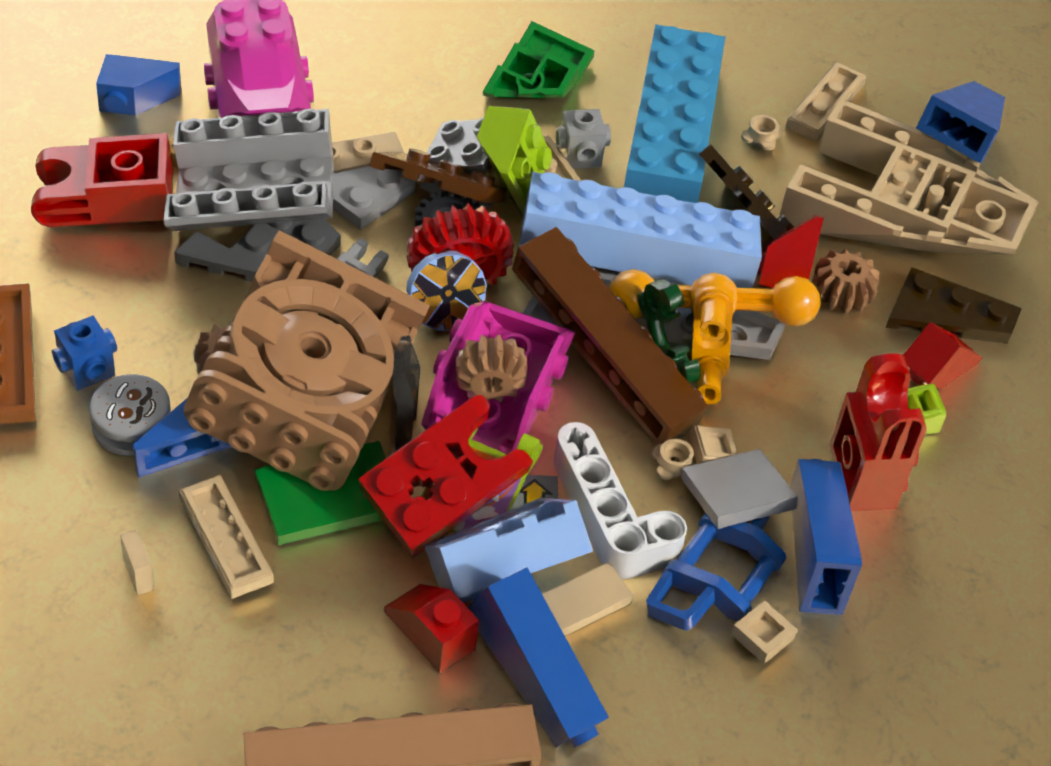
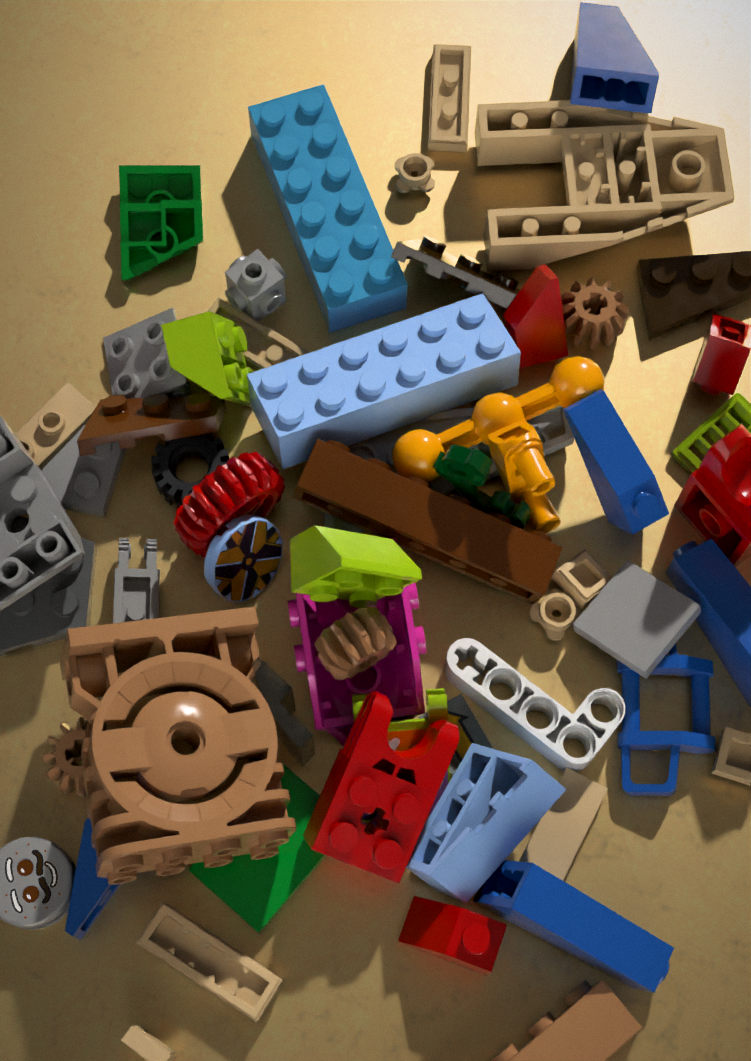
camera: 25 degrees left, 20 degrees up
none -> lime slope [290,525,422,608]
none -> blue slope [563,389,669,535]

